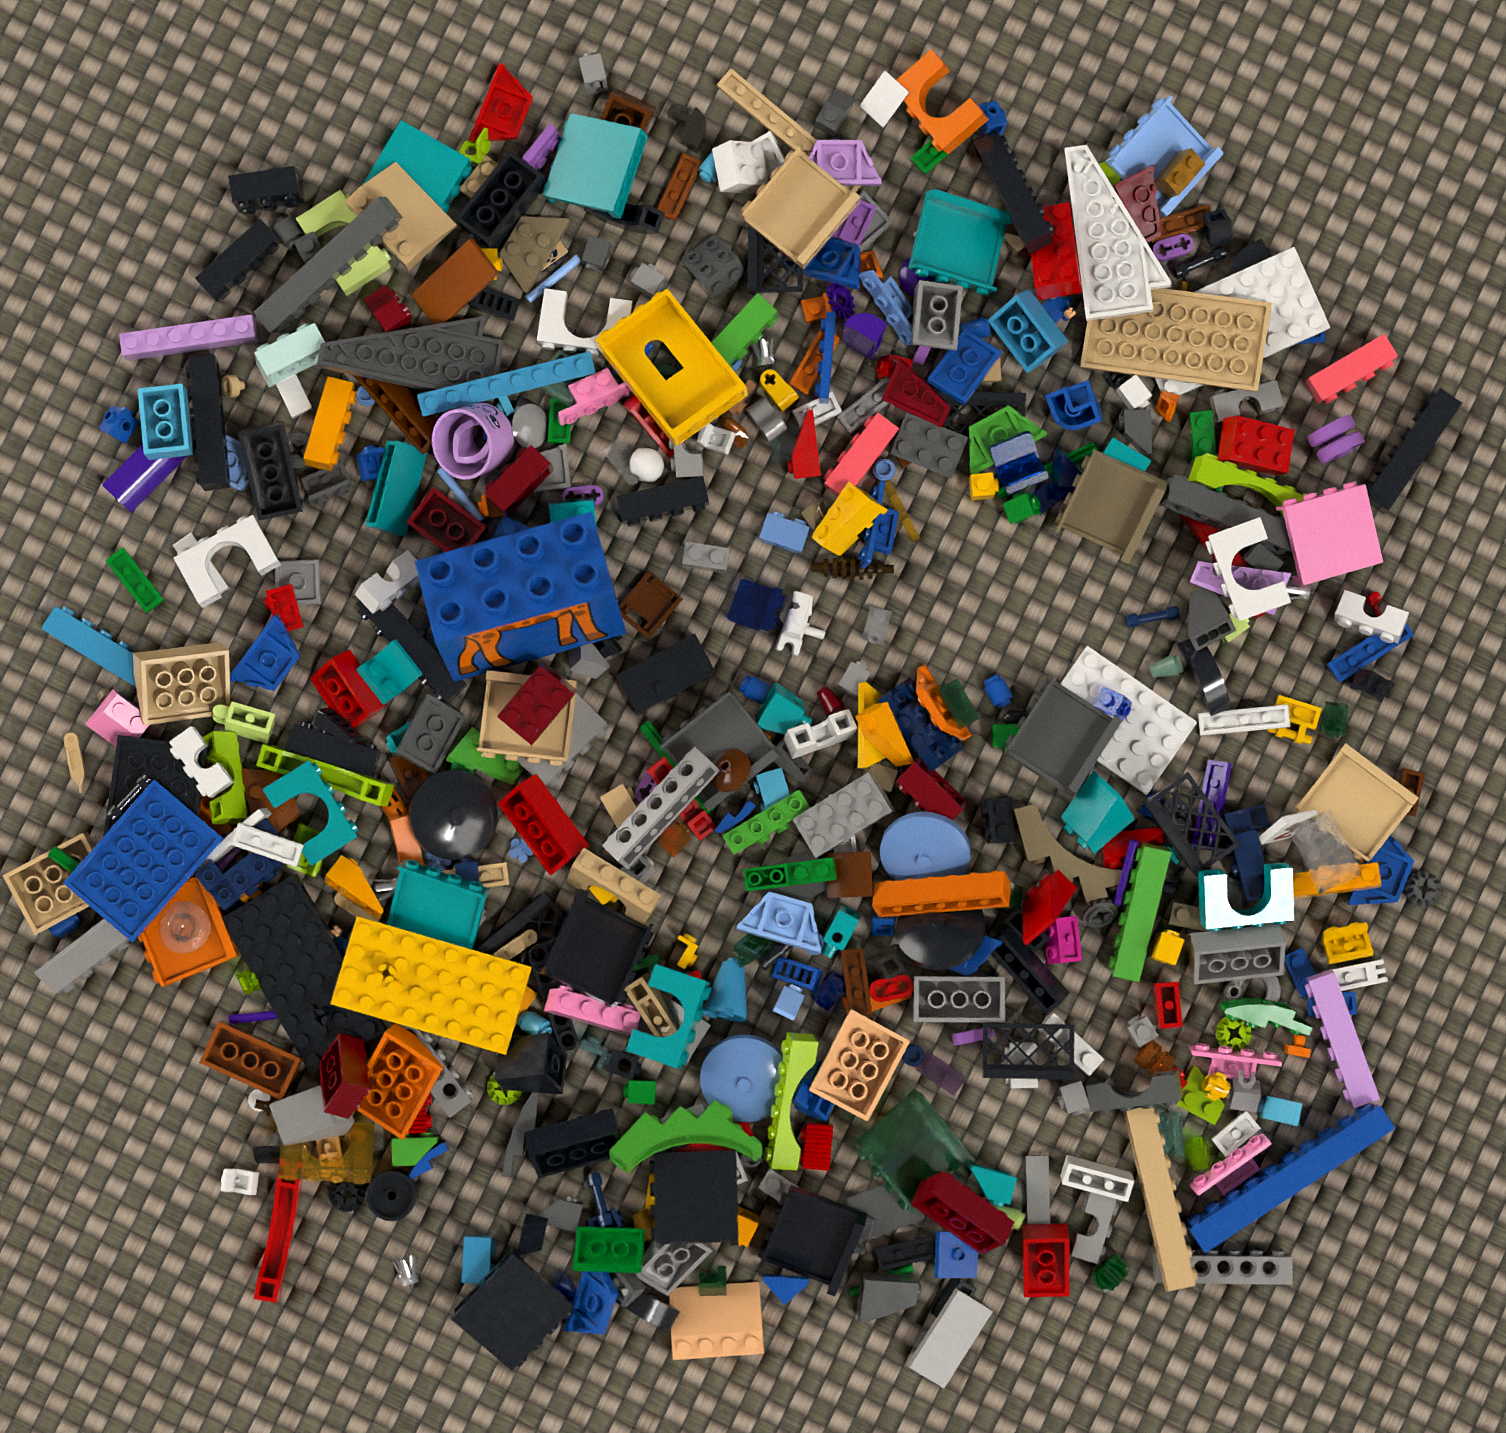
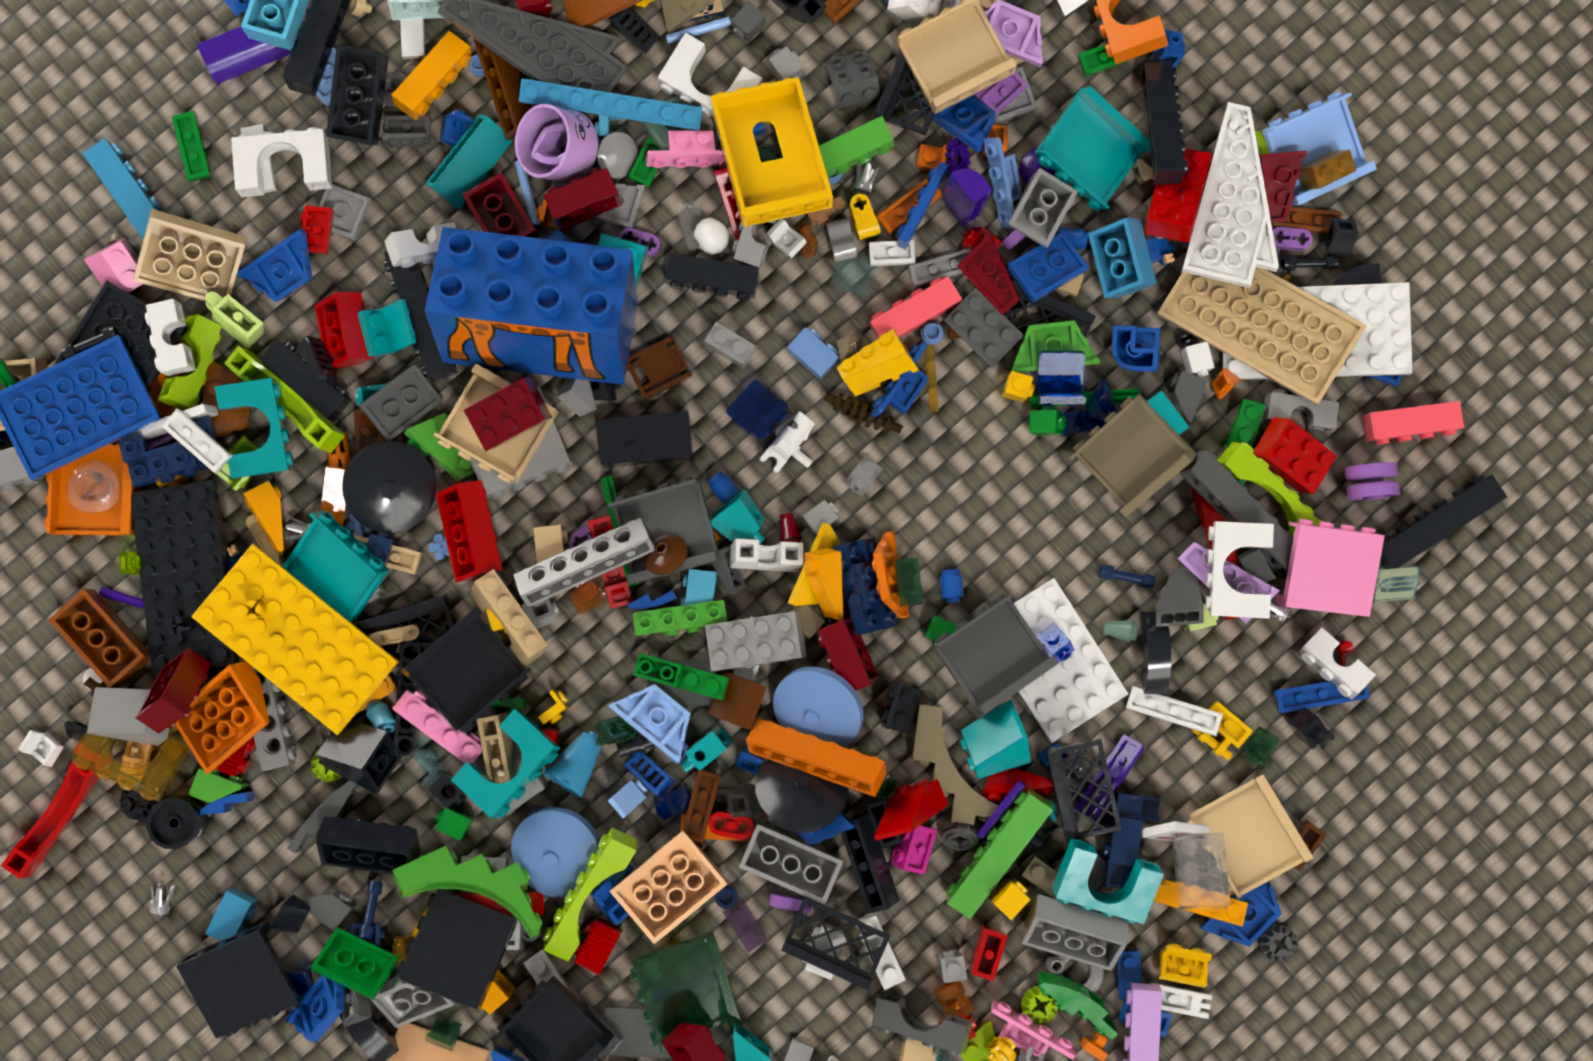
camera: 20 degrees right, 0 degrees up
tan piece [64,733,86,793] -> none
red slope [787,407,821,479] -> none
black arm [1003,710,1028,724] -> none
light grey brick [1057,1080,1090,1116] -> none
none -> clear light blue piece [1374,566,1421,602]

